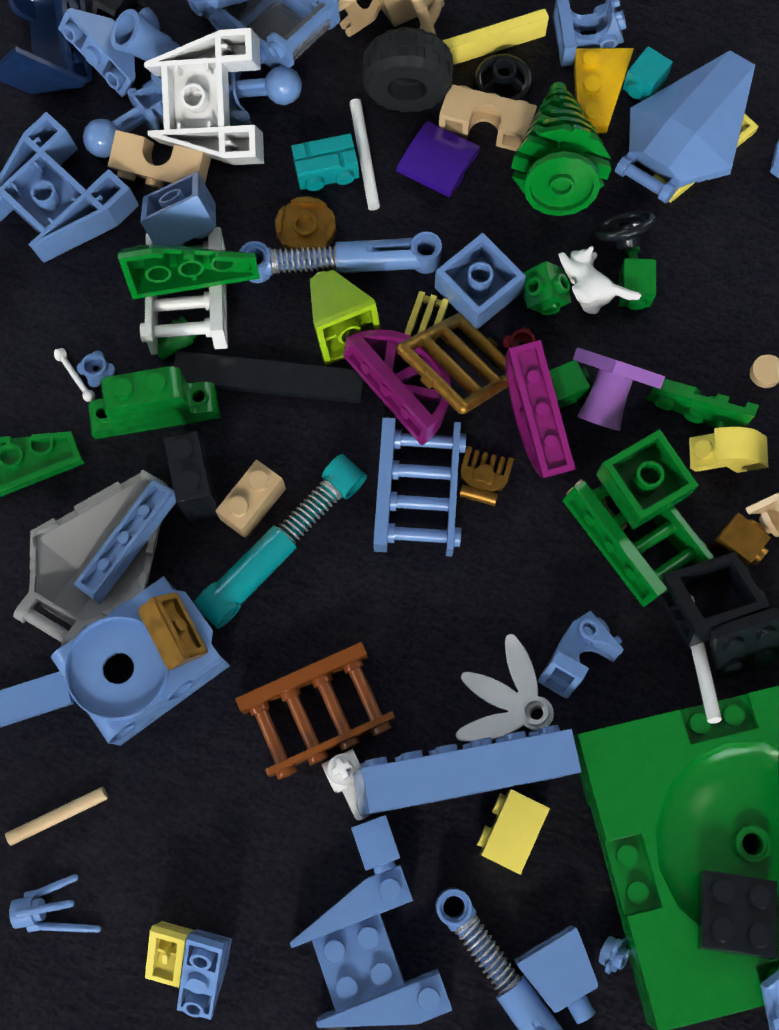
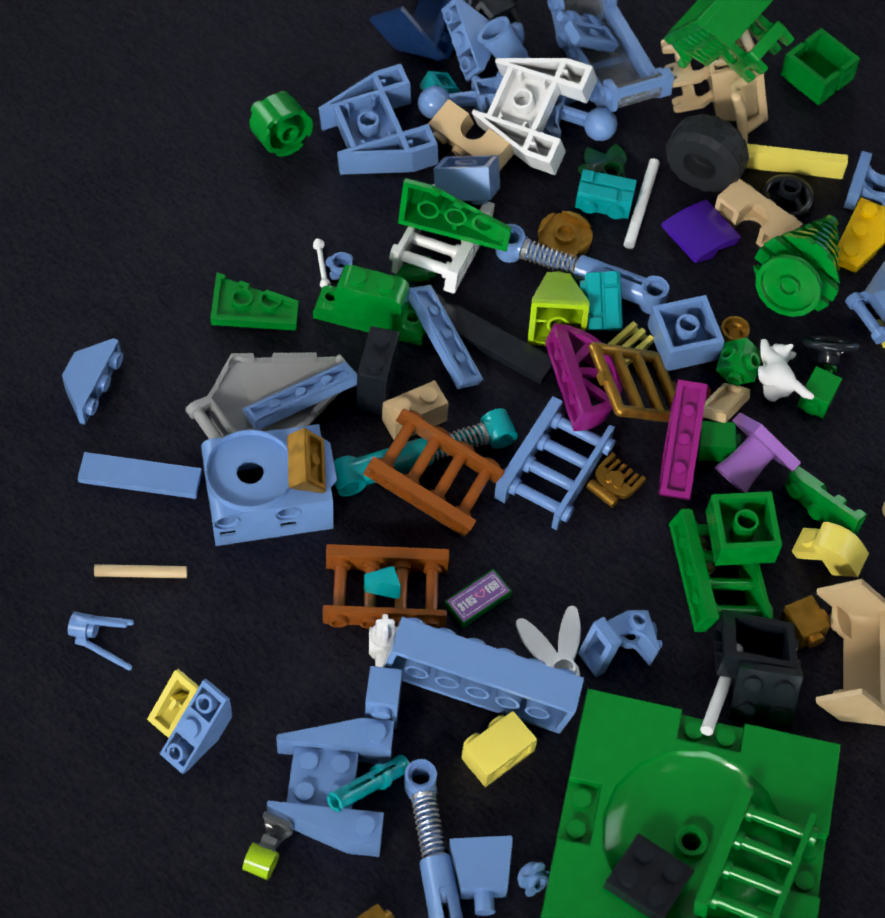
camera: 20 degrees right, 15 degrees down
none -> teal pin [327,755,410,812]
none -> dark orange fence [363,408,505,537]
none -> teal slope [364,566,401,599]
none -> medium blue tile [409,285,483,389]
none -> teal slope [420,71,459,94]
none -> tile [444,569,512,628]
none -> dark green plate [577,144,627,178]
none -> teal brick [580,271,623,332]
none -> tan tile [703,383,750,423]
none -> pearl gold wheel [720,316,750,342]

